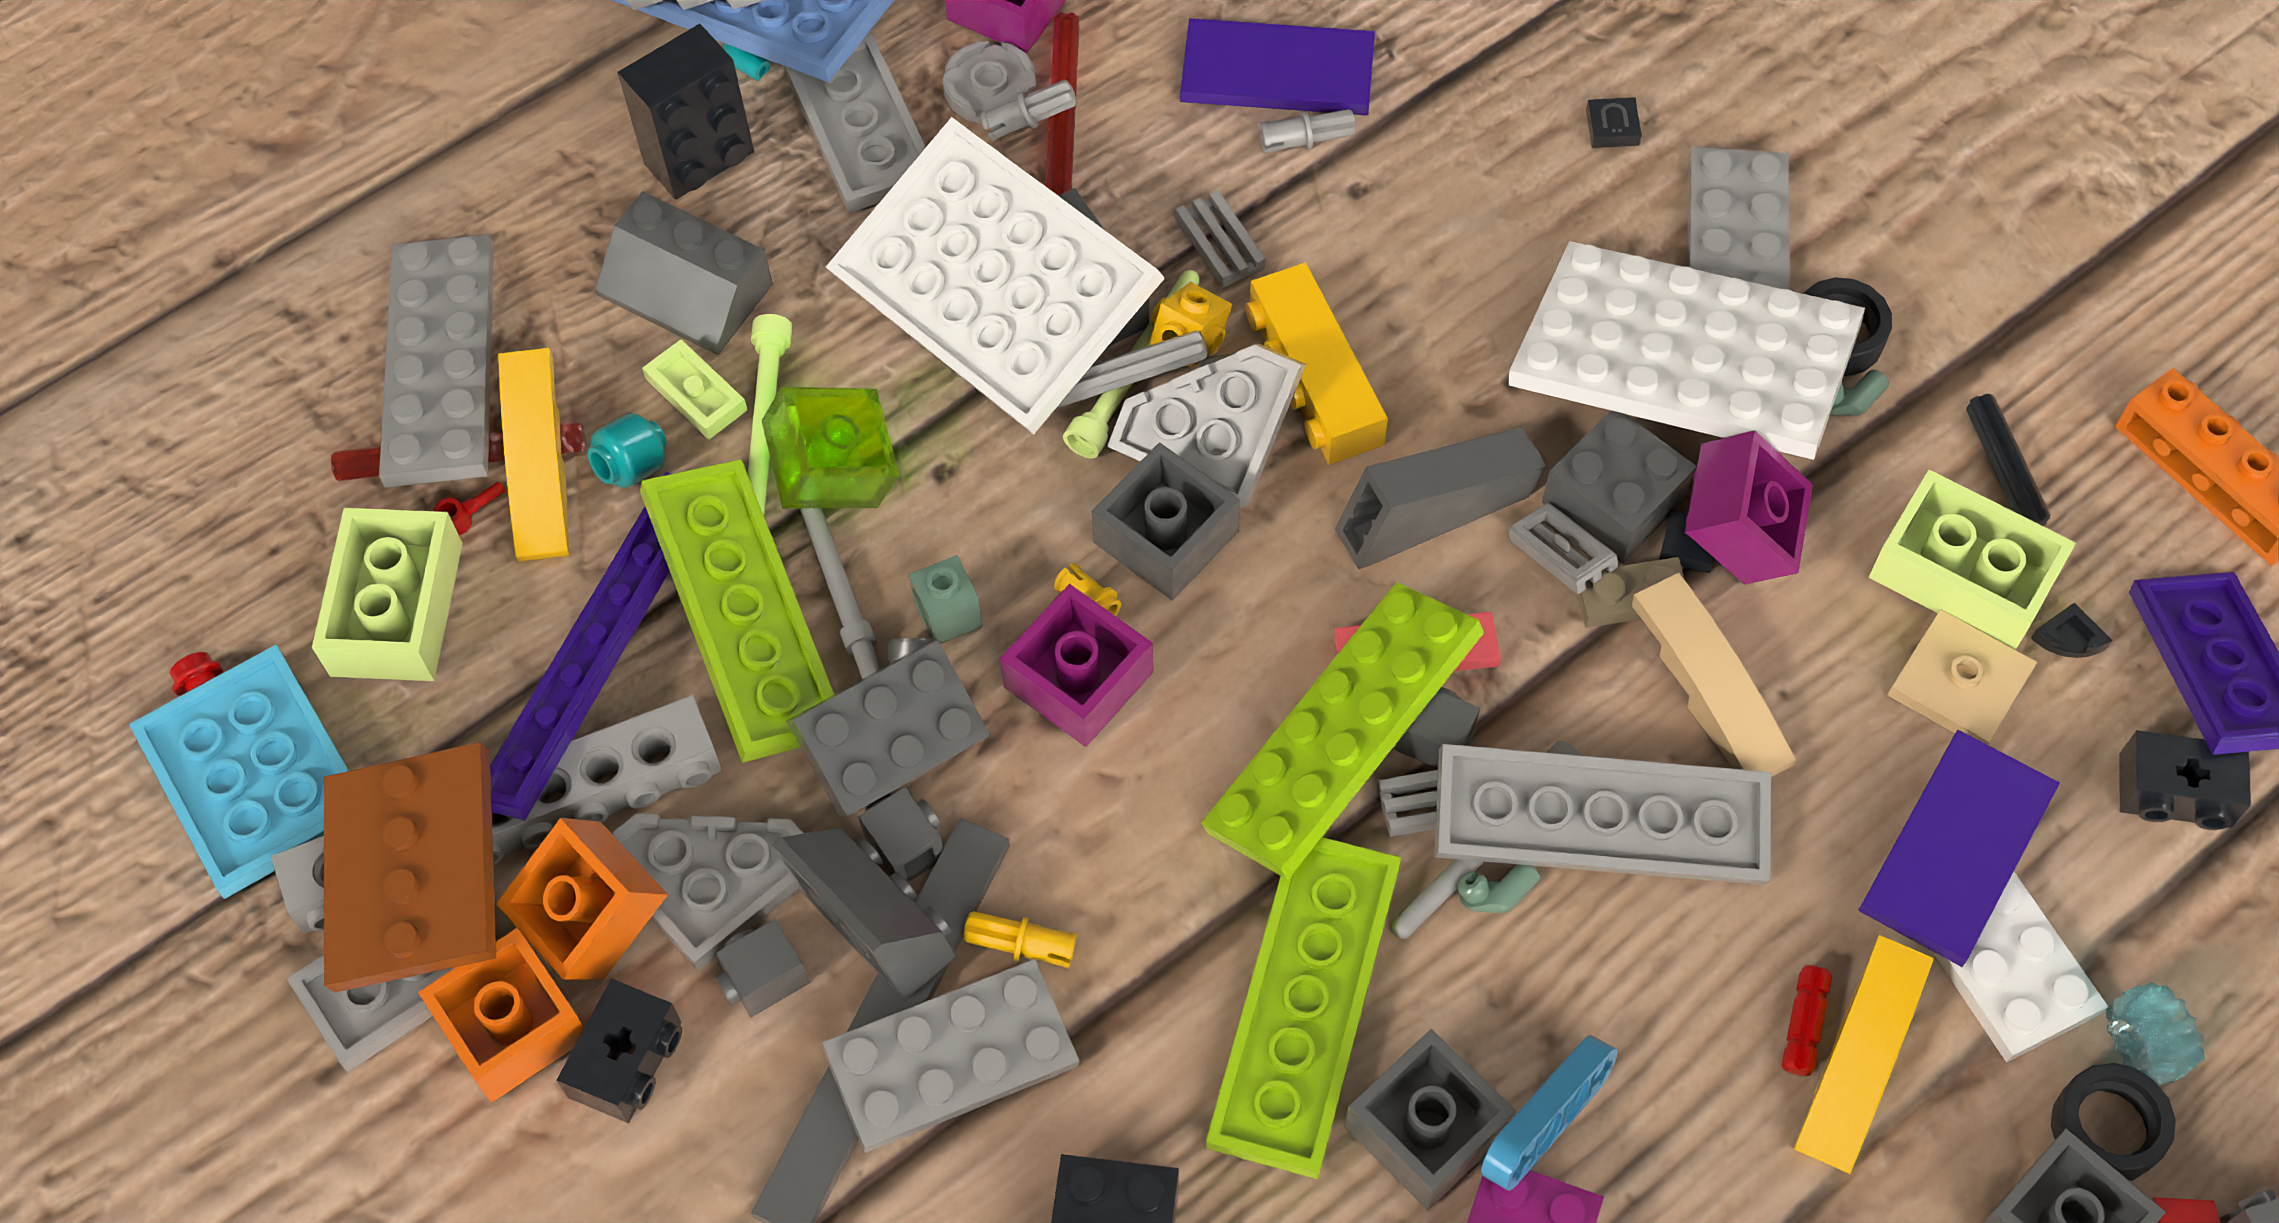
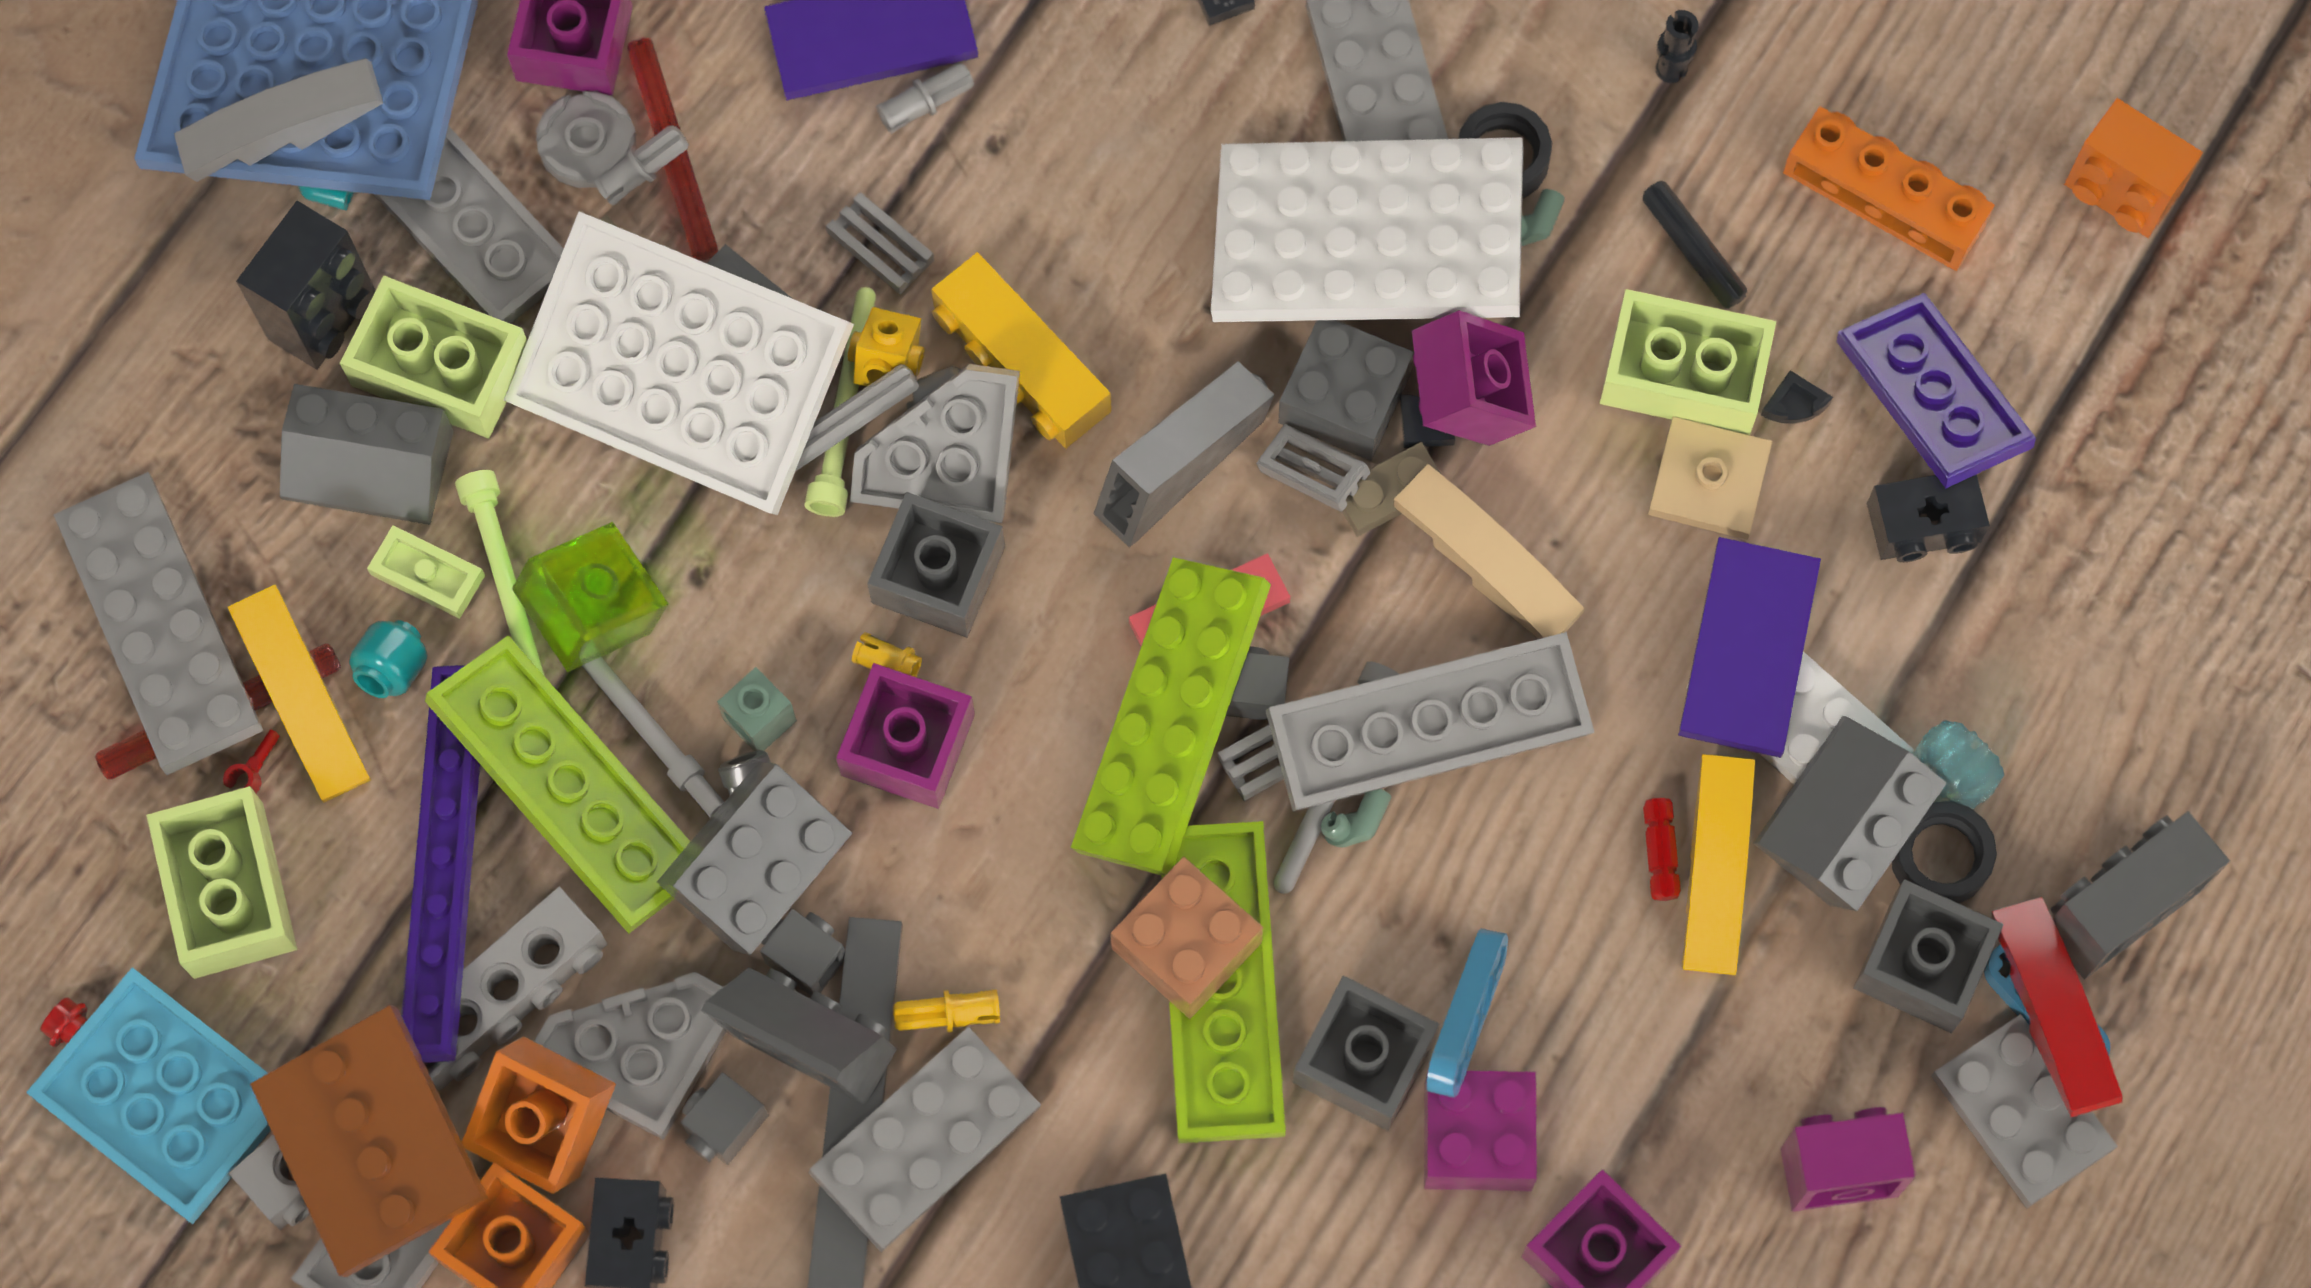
camera: 20 degrees left, 10 degrees up
none -> yellowish green brick [340,275,527,439]
none -> nougat brick [1111,857,1263,1019]
none -> black pin [1656,10,1699,83]
none -> dark grey slope [1753,716,1947,911]

